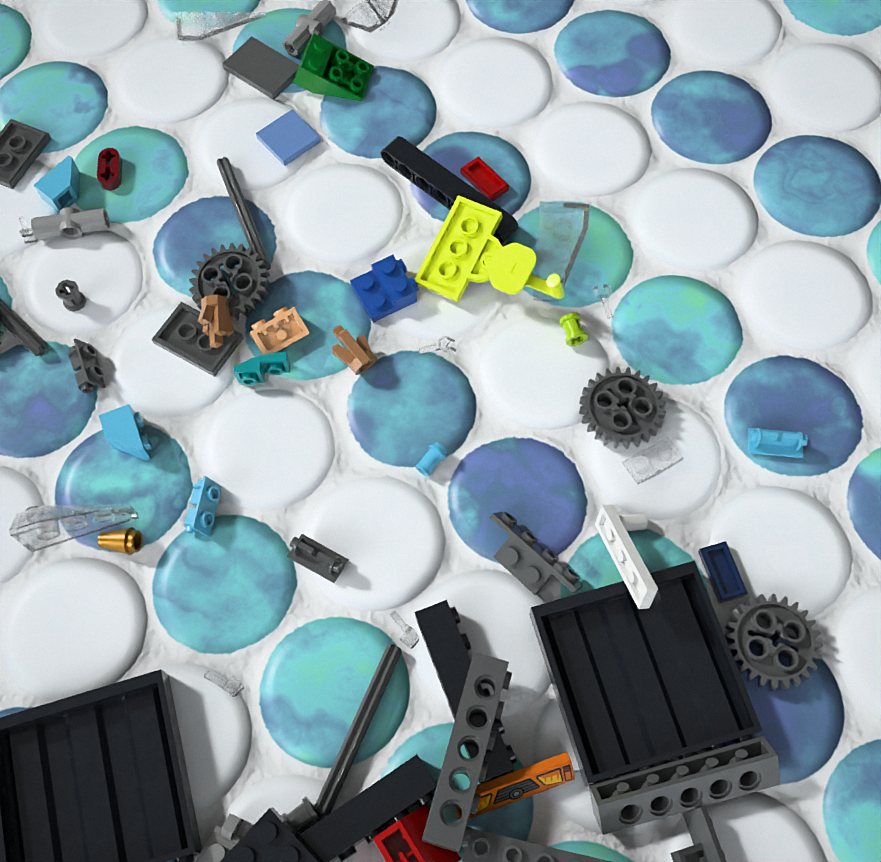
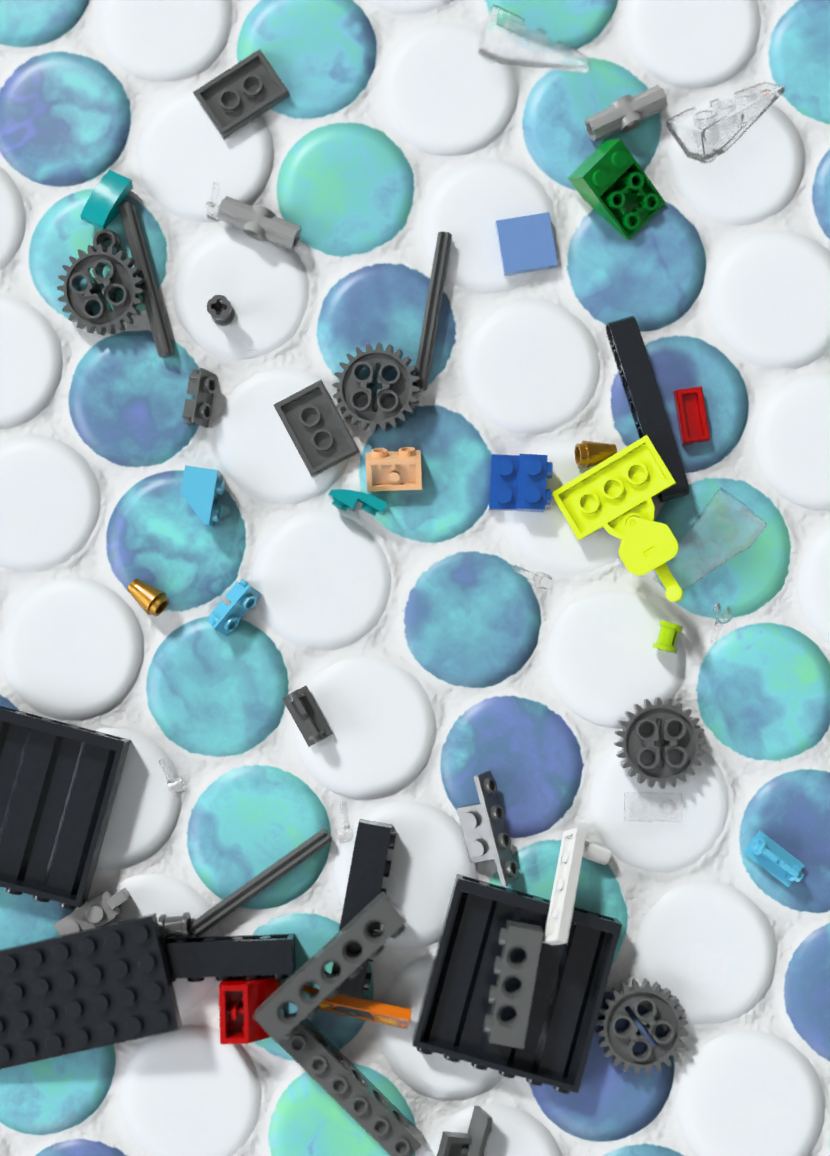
camera: 30 degrees right, 20 degrees up
clear wedge [9,504,139,552] -> none
medium azure slope [34,156,80,212] -> none
dark red beam [97,148,122,191] -> none
medium nougat rock [197,295,234,348] -> none
dark grey tile [222,36,299,100] -> none
medium nougat rock [332,325,377,375] -> none
medium azure pin [415,442,448,477] -> none
dark grey brick [589,736,780,835] -> none
dark blue tile [698,541,748,604] -> none
none -> dark grey brick [483,920,544,1049]
none -> pearl gold cone [574,441,617,468]

